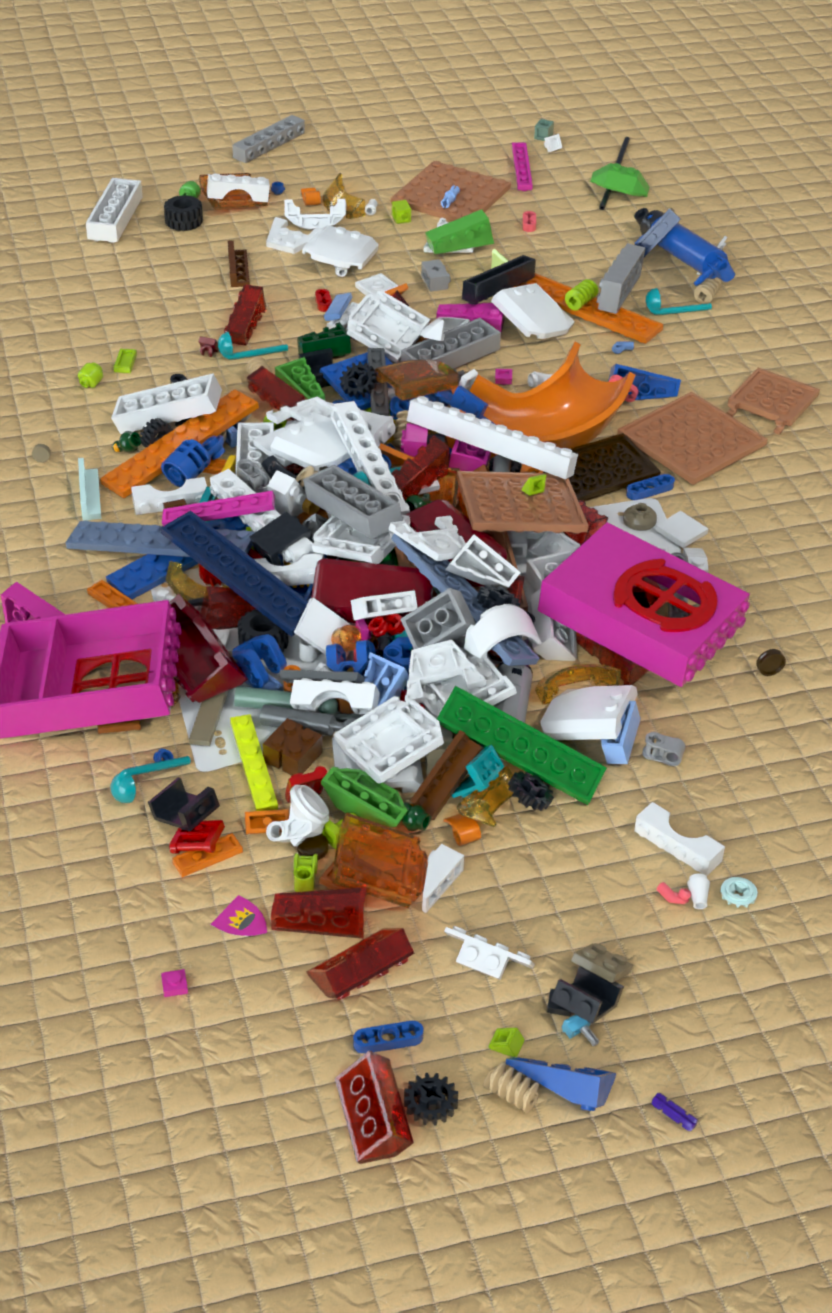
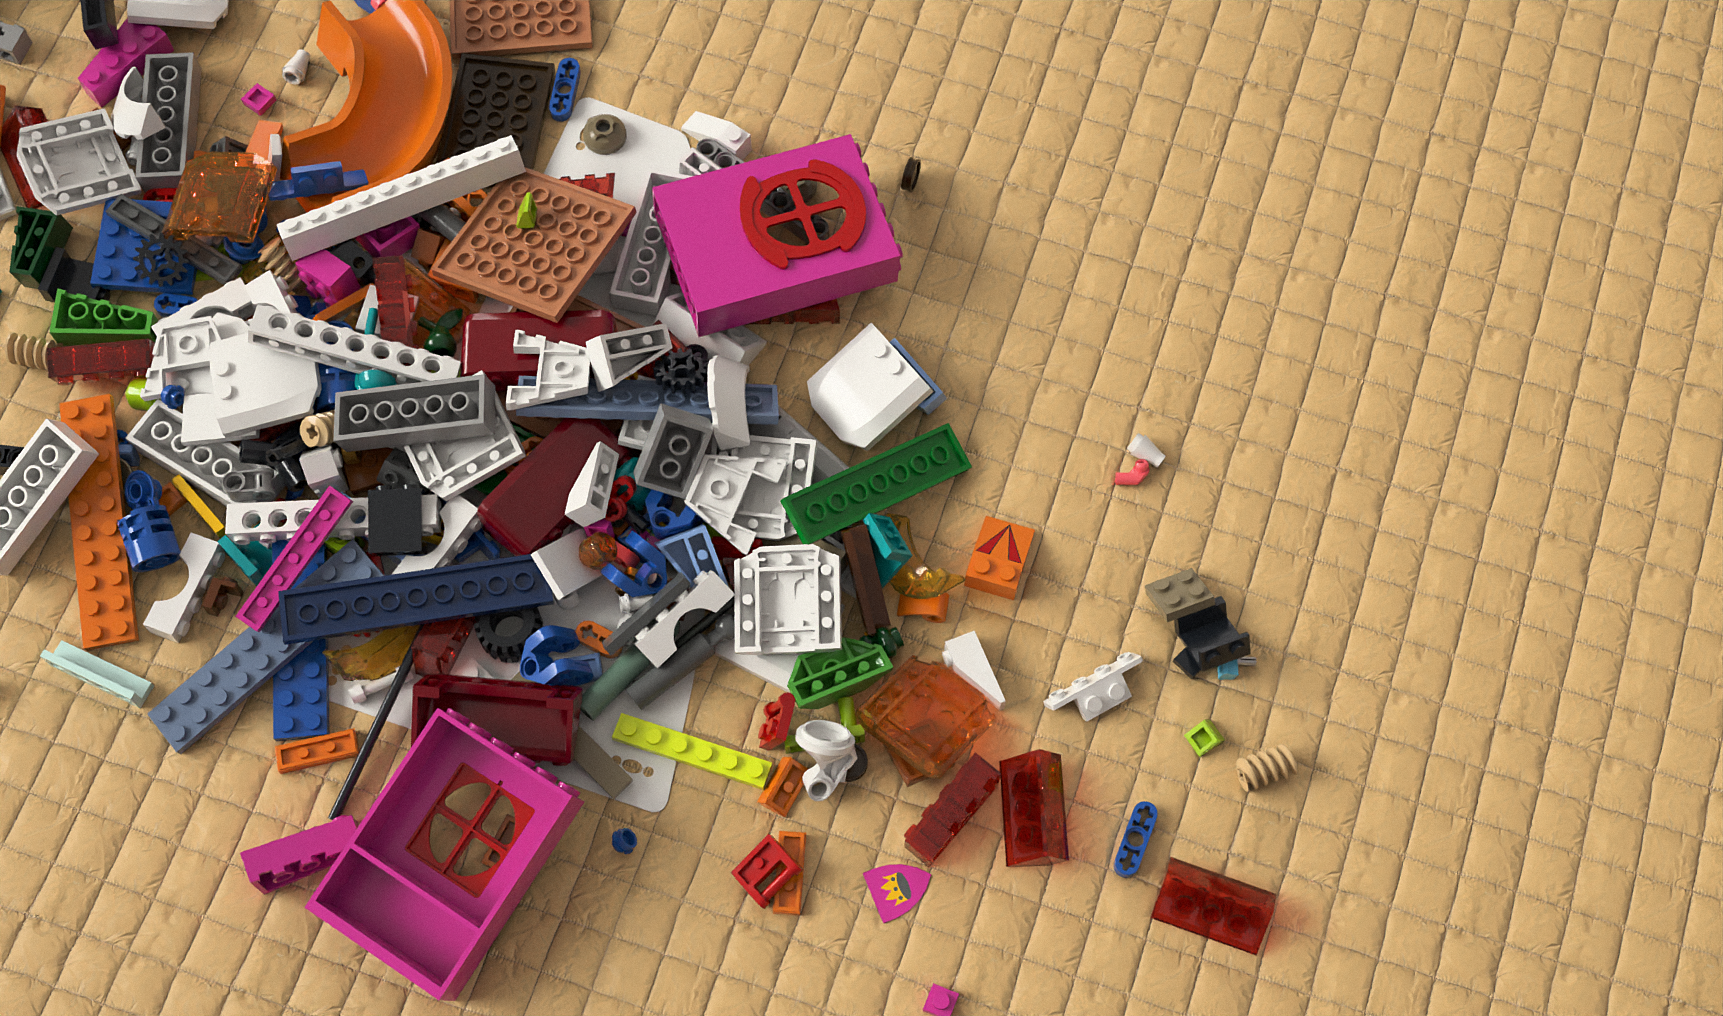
camera: 55 degrees left, 25 degrees up
teal piece [110,756,191,803] -> none
dark green animal [112,431,141,452] -> none
black tyre [140,418,173,448] -> none
black panel [148,777,220,831] -> none
reddish brown piece [263,718,323,775] -> none
lime piece [294,853,318,896] -> none
black gear [404,1073,458,1126] -> none
wedge [506,1057,616,1111] -> none
black gear [508,770,554,811] -> none
clear yellow windscreen [535,664,621,705] -> none
white arch [635,802,725,876] -> none
light grey piece [642,732,685,766] -> none
dark purple axle [652,1093,698,1131] -> none
white tile [655,511,708,548] -> none
light aqua gear [720,877,758,908] -> none
none -> blue plate [161,385,185,409]
none -> orange slope [964,516,1035,600]

